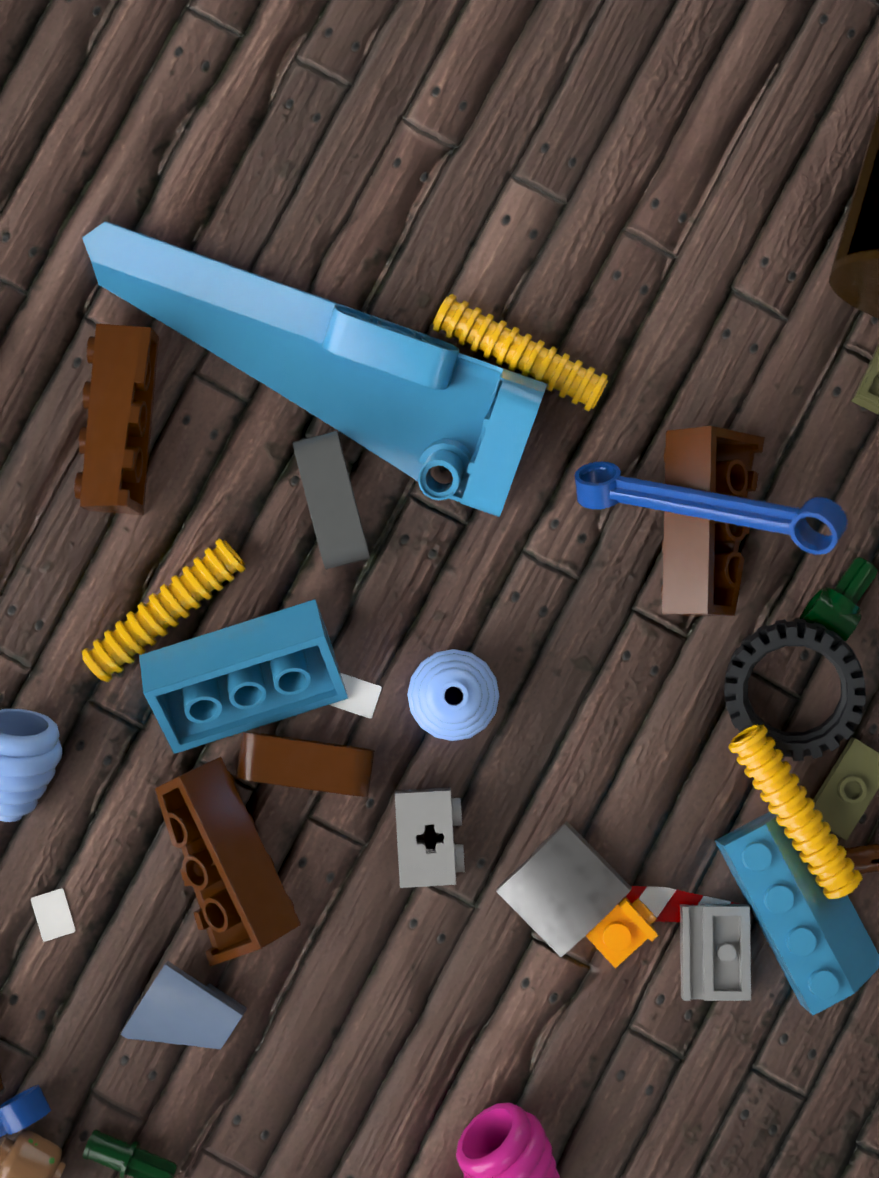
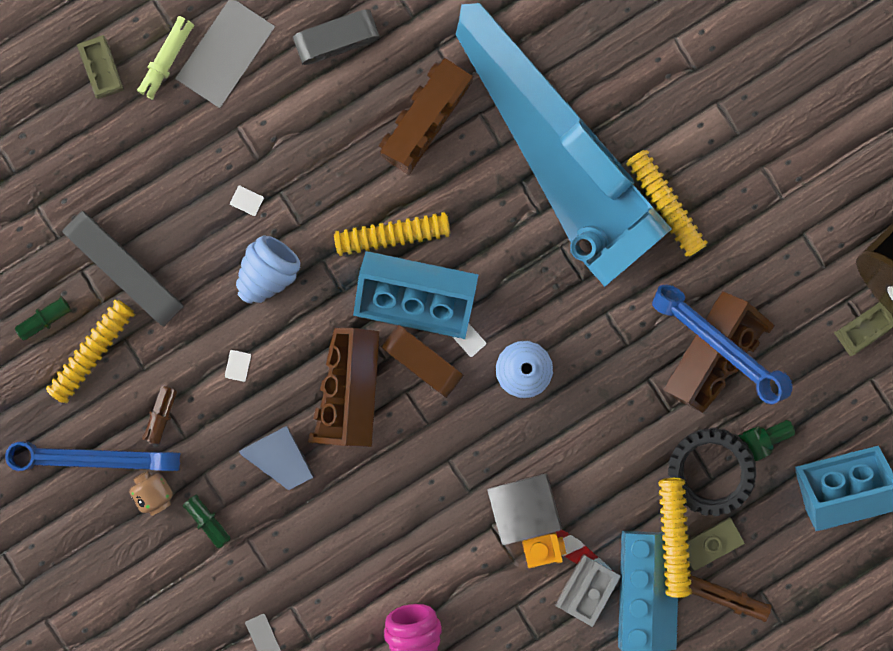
camera: 25 degrees right, 0 degrees up
dark grey beam [293,431,370,570] -> none
light grey brick [395,787,465,888] -> none

